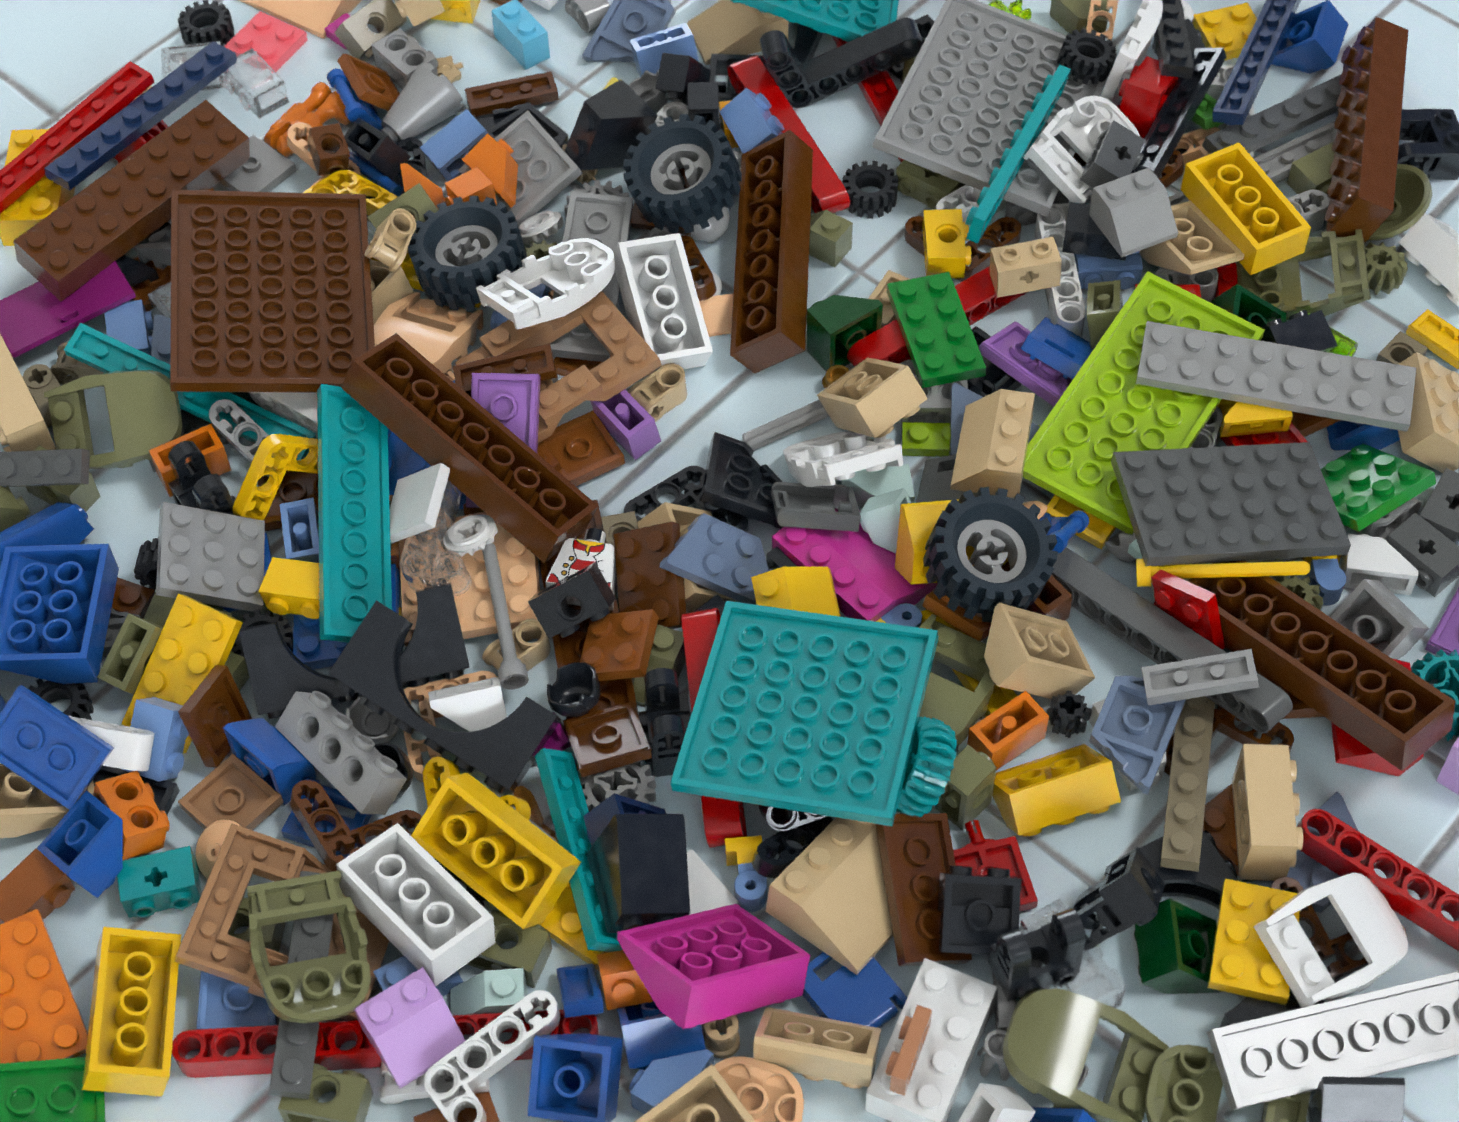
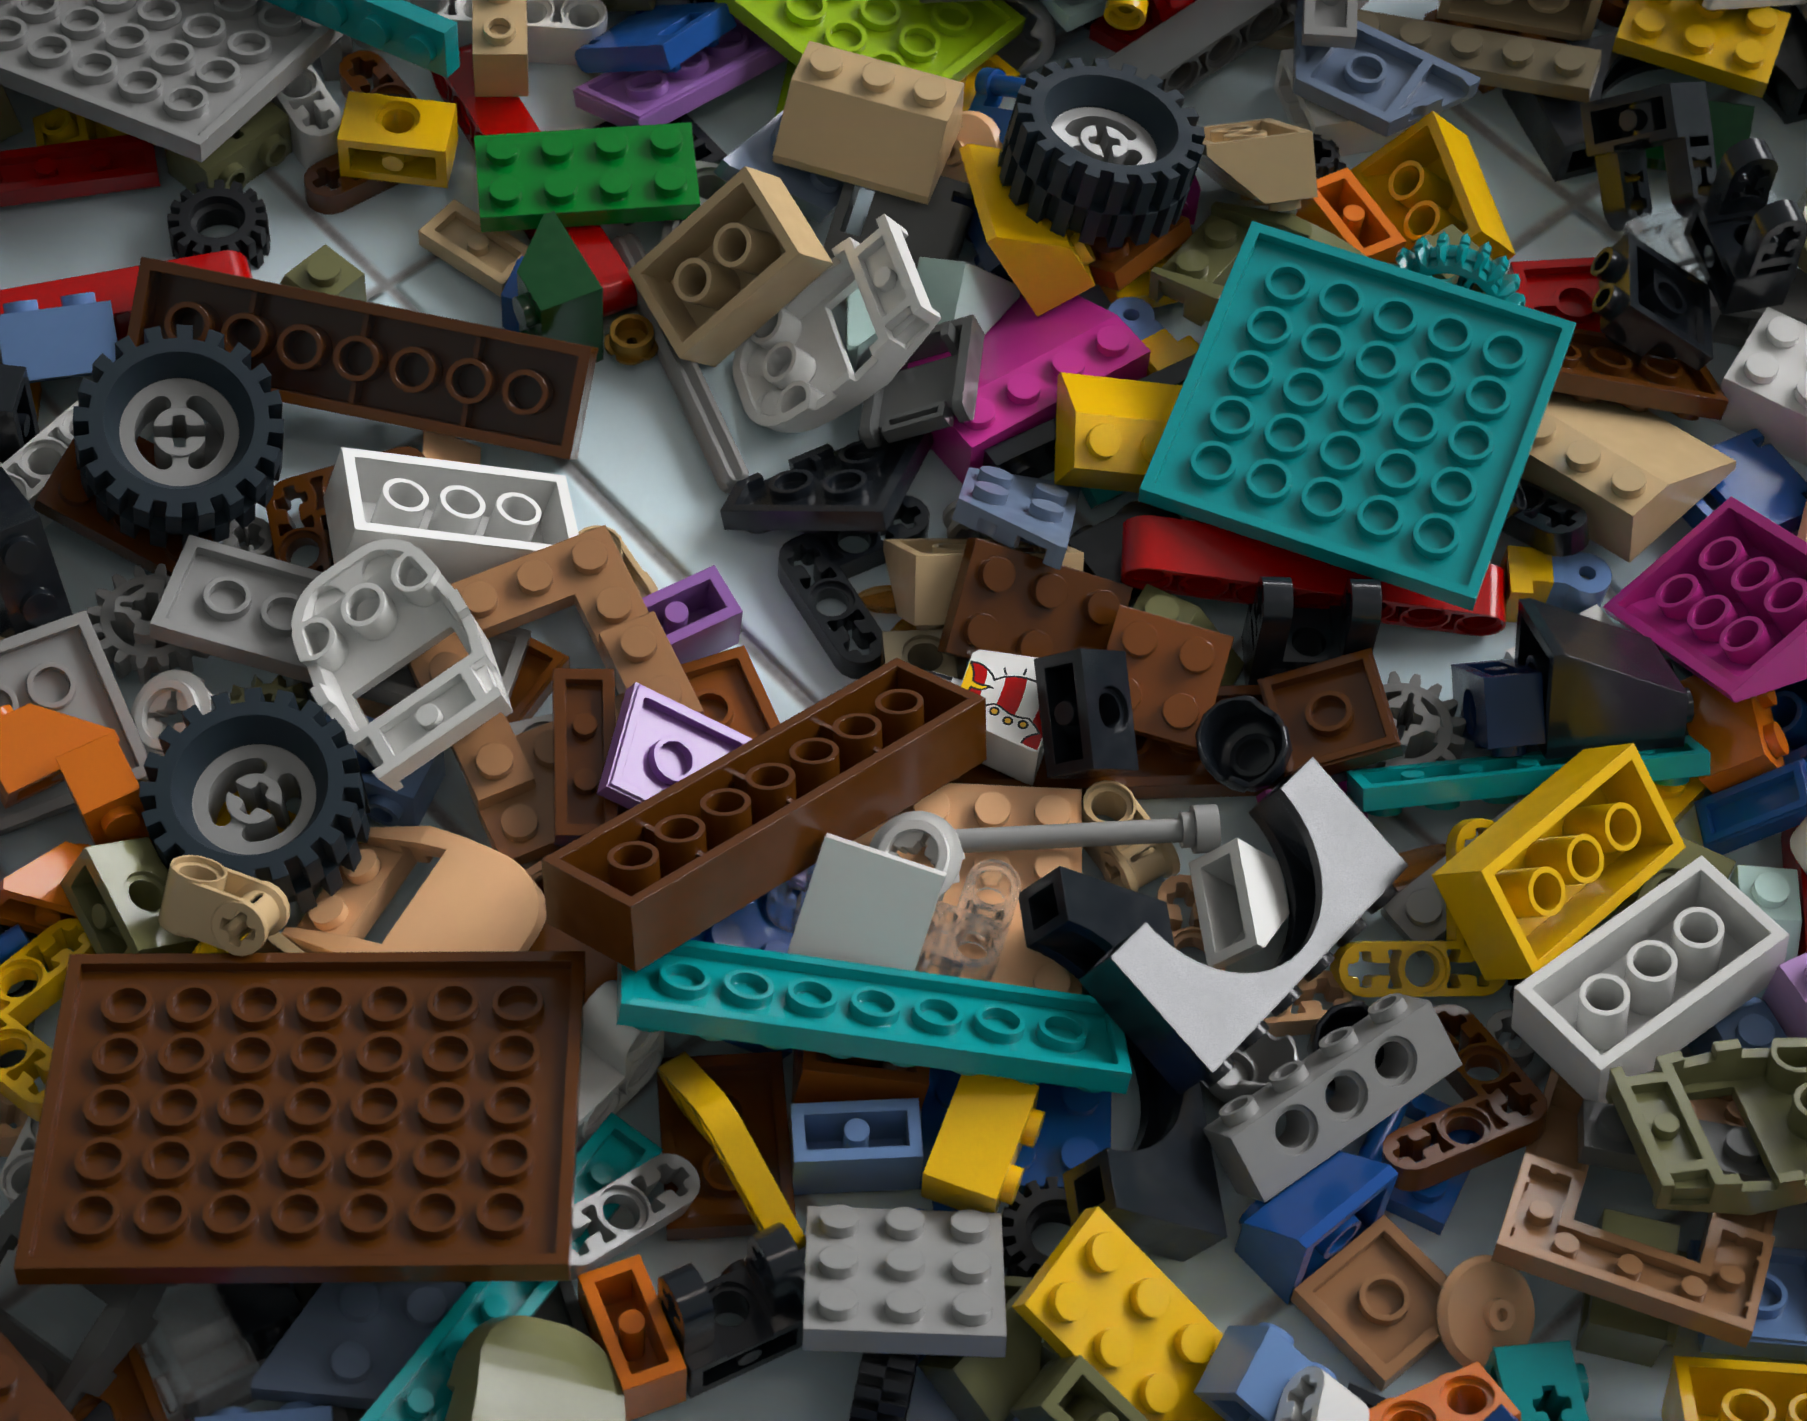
camera: 90 degrees left, 0 degrees up
reddish brown plate [178,665,252,768] -> none

